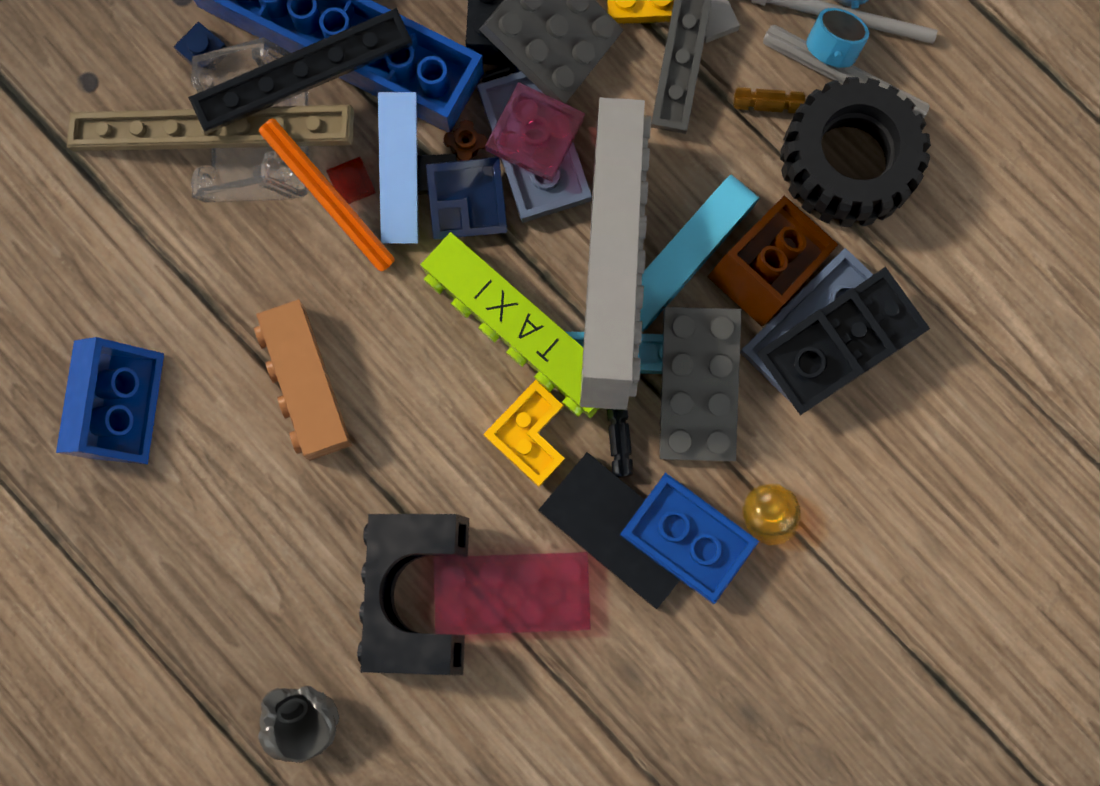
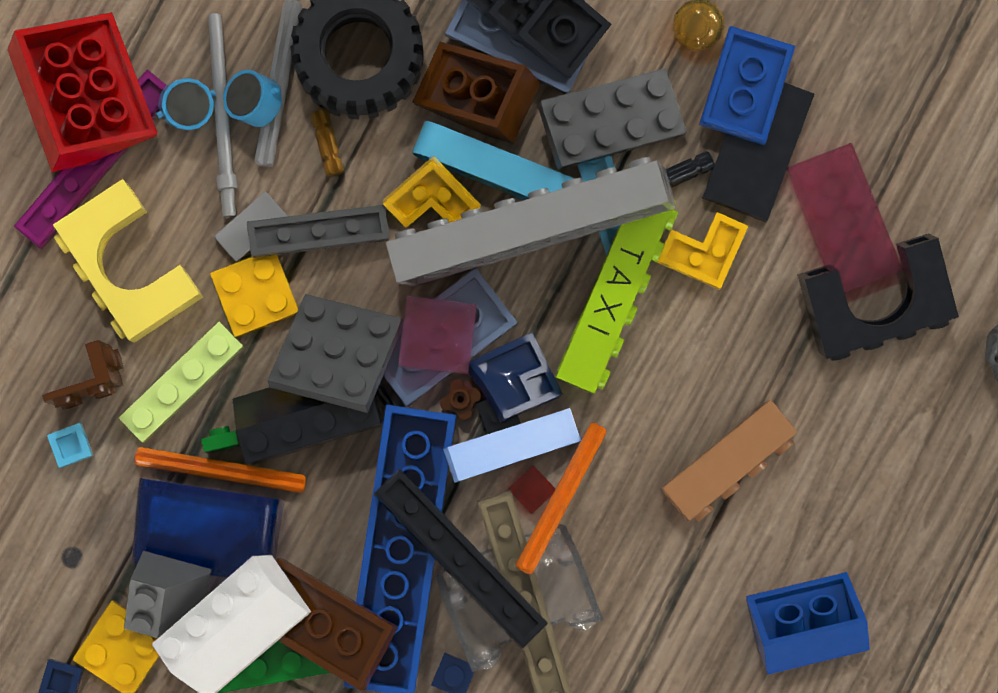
camera: 110 degrees left, 5 degrees up
none -> yellow plate [382,156,481,228]

